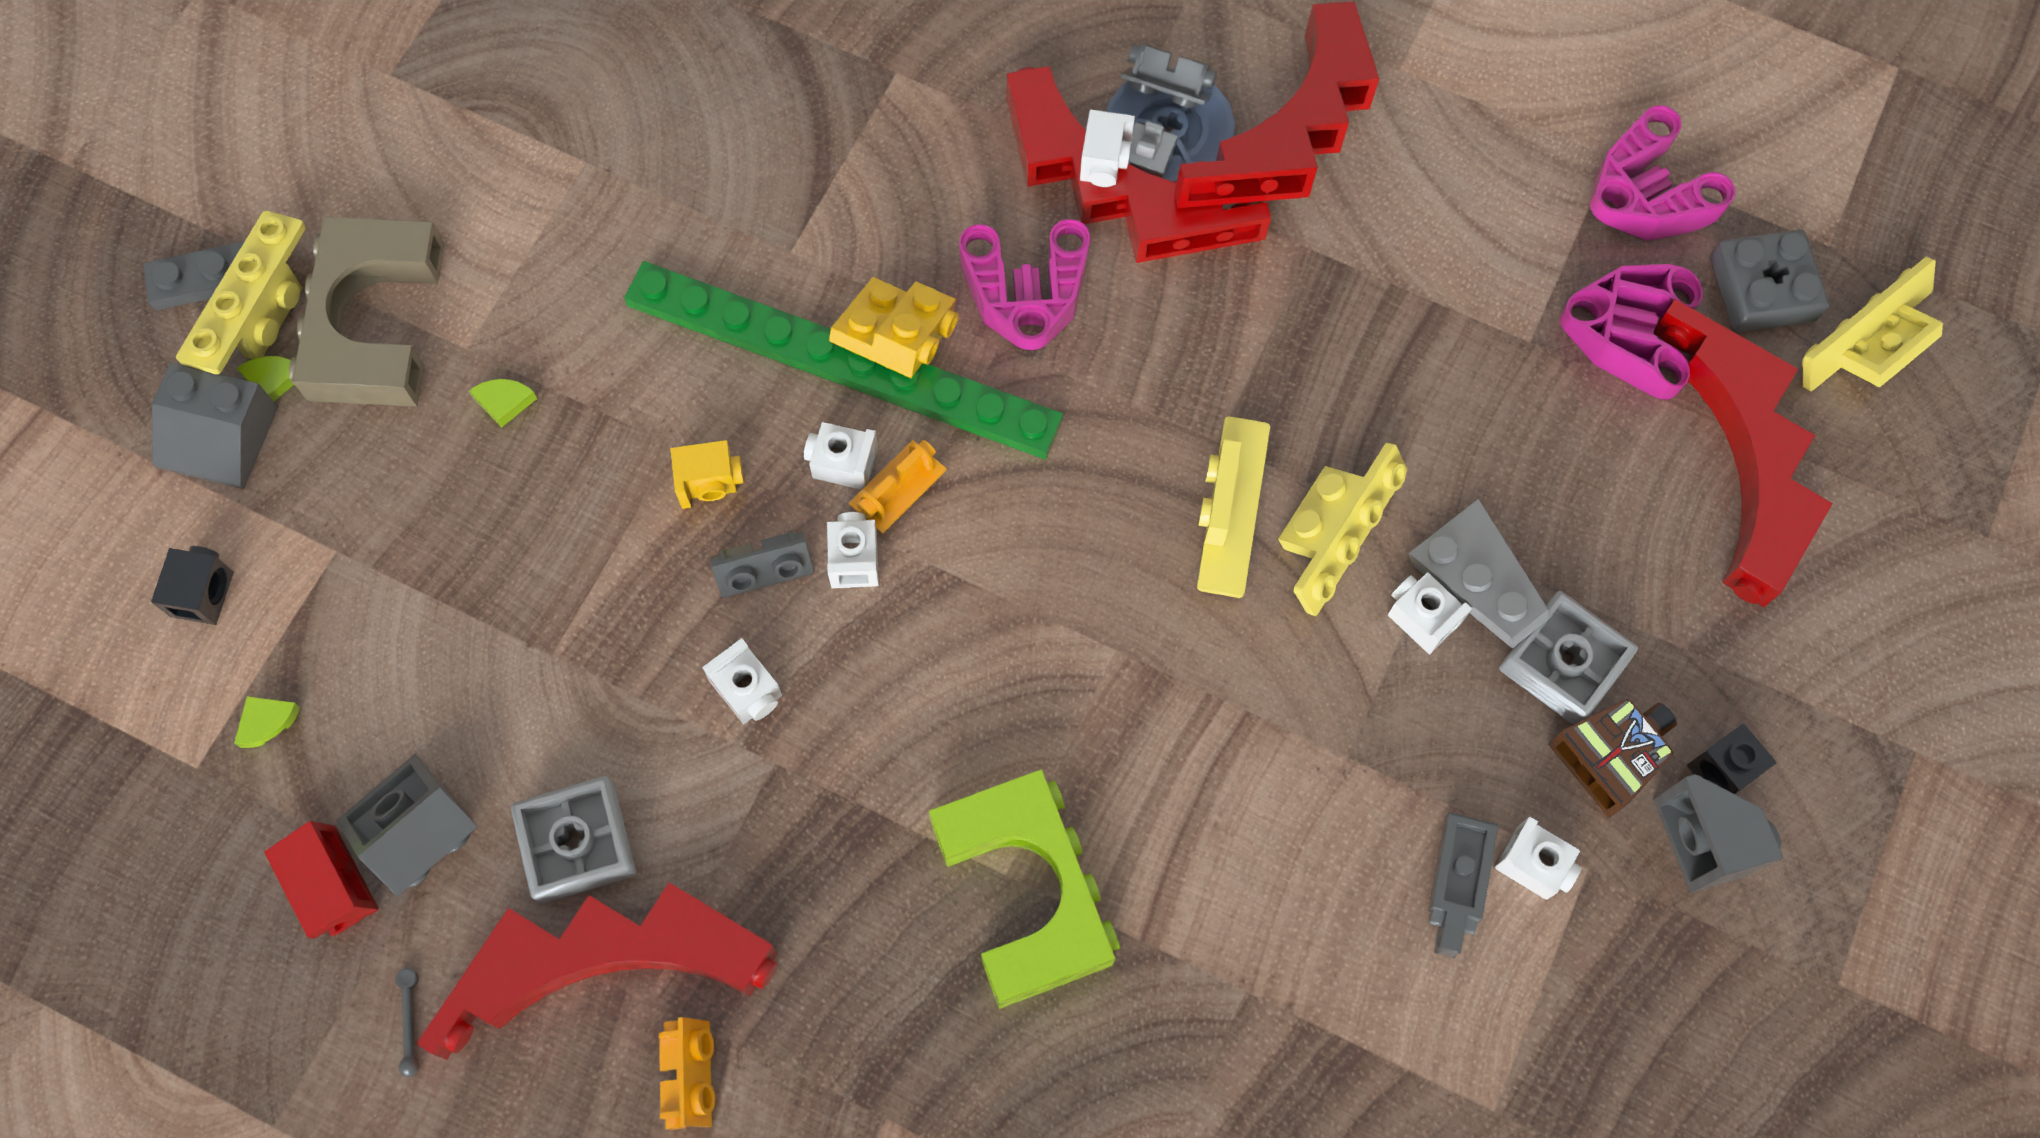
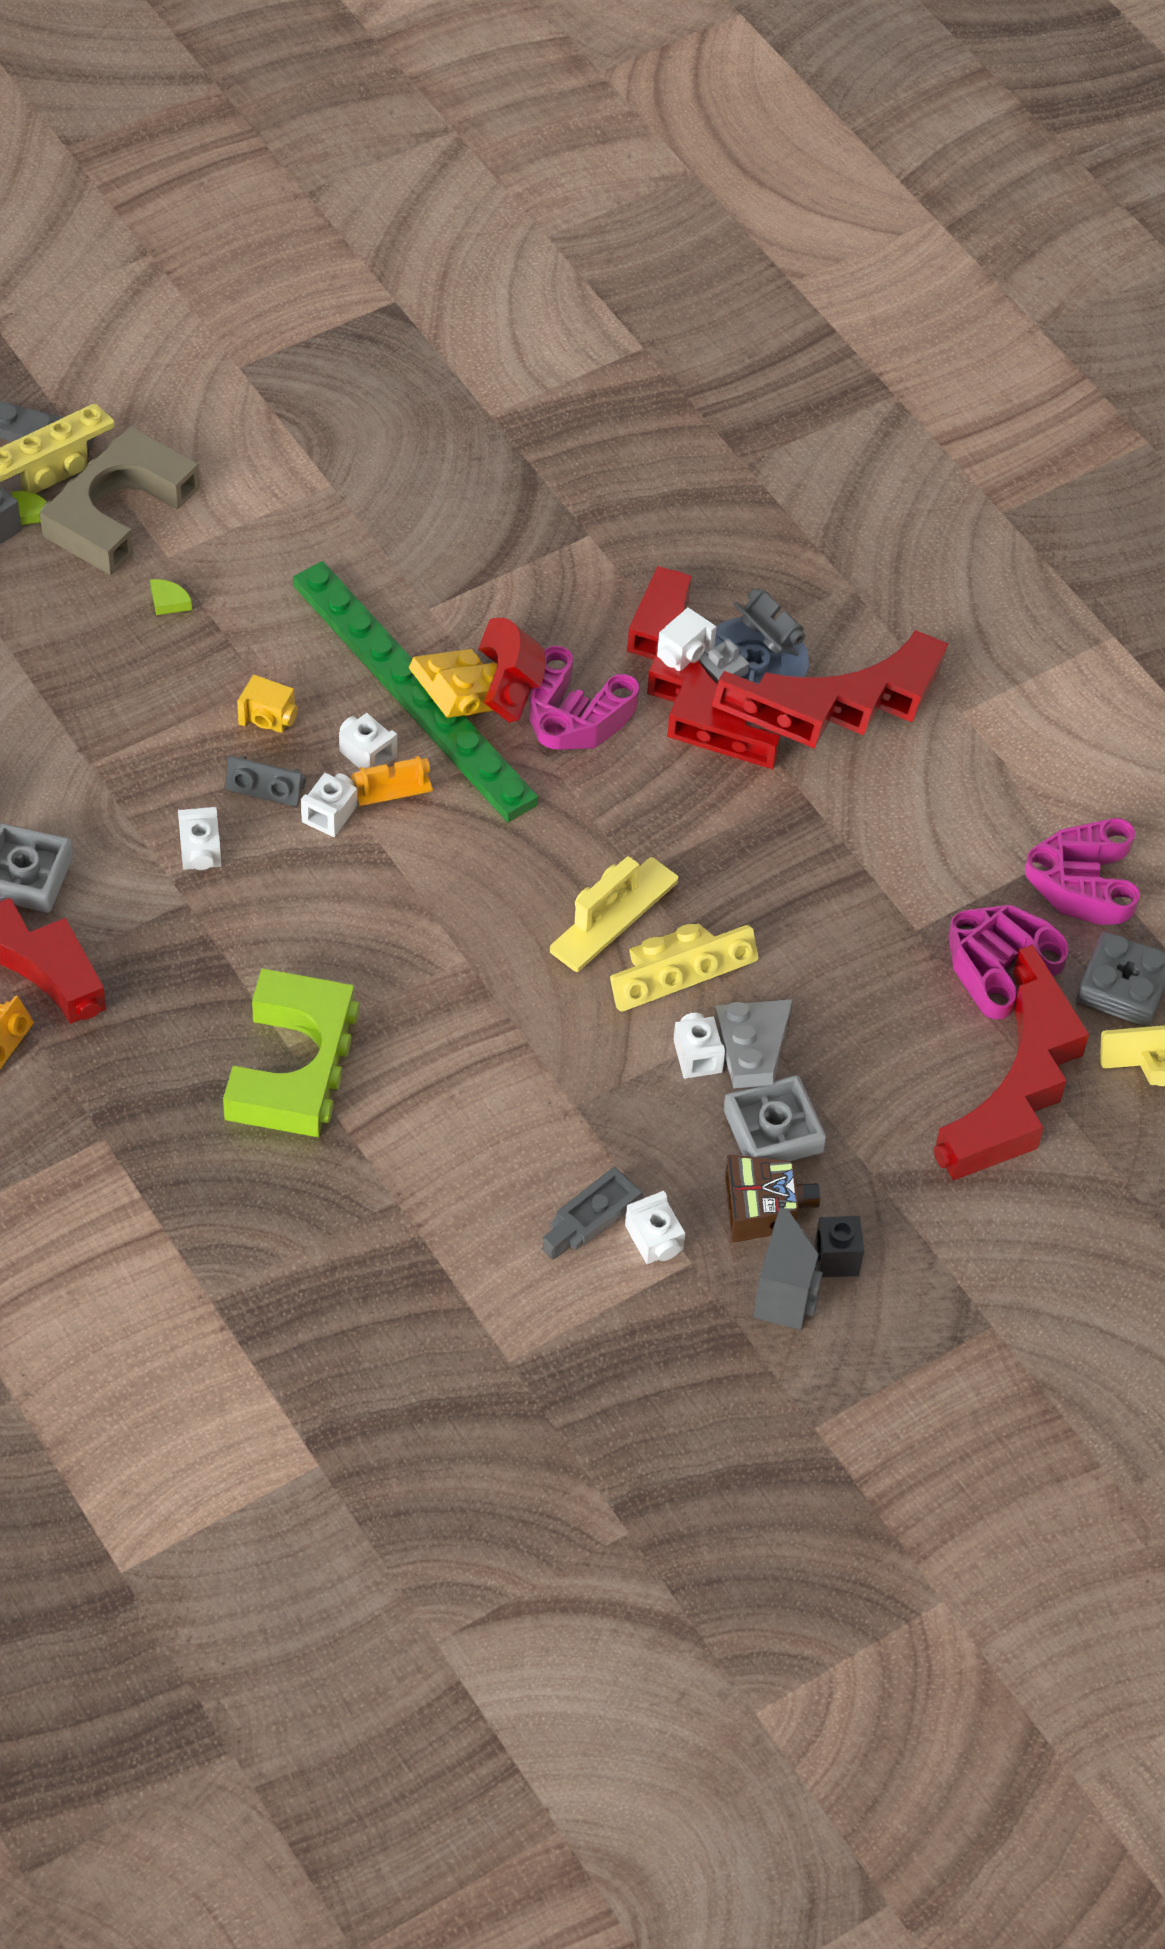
camera: 30 degrees right, 15 degrees down
none -> red arch [478,617,546,723]

